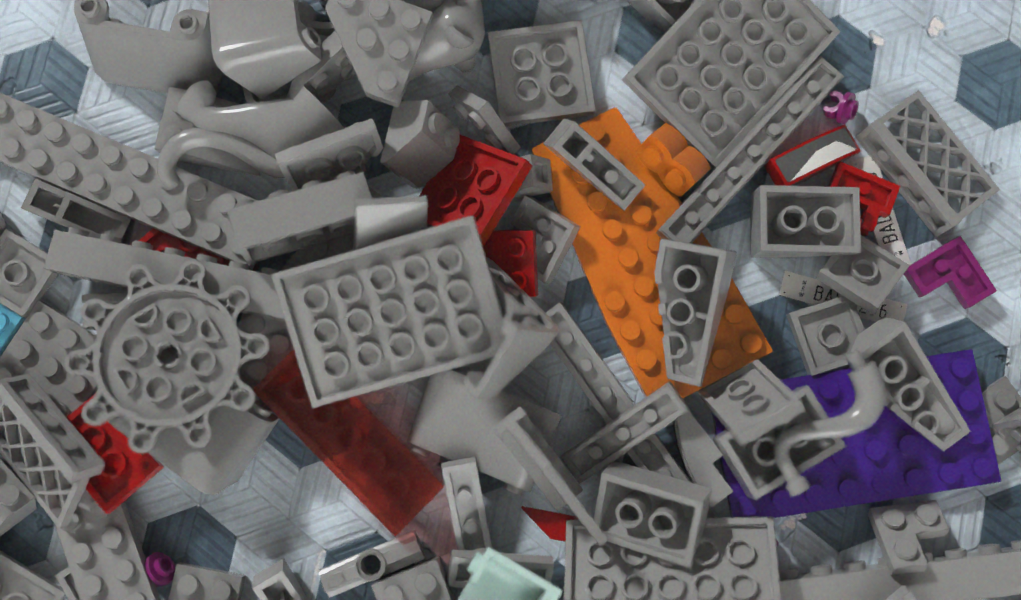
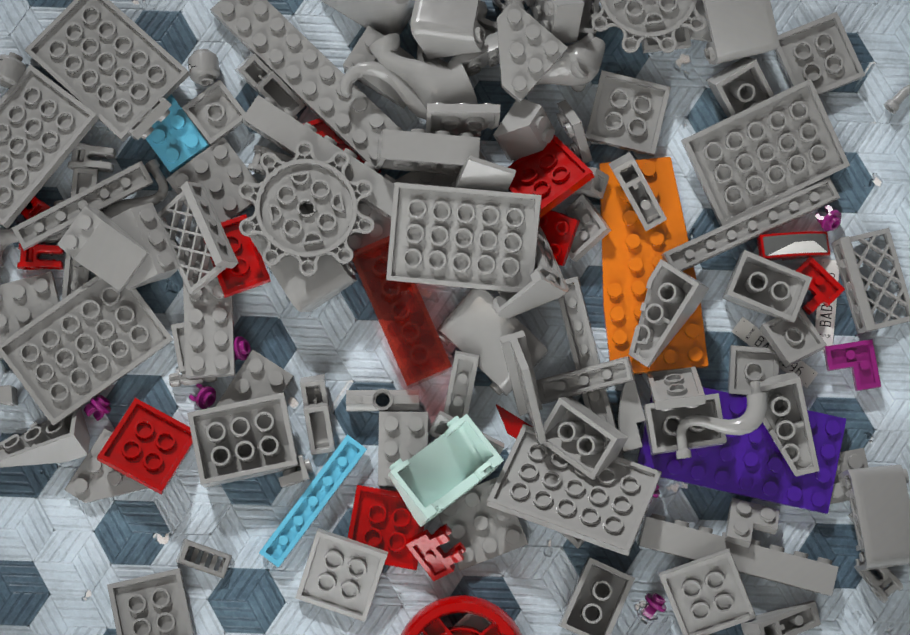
camera: 20 degrees right, 0 degrees up
orange brick [636,123,711,197] -> none

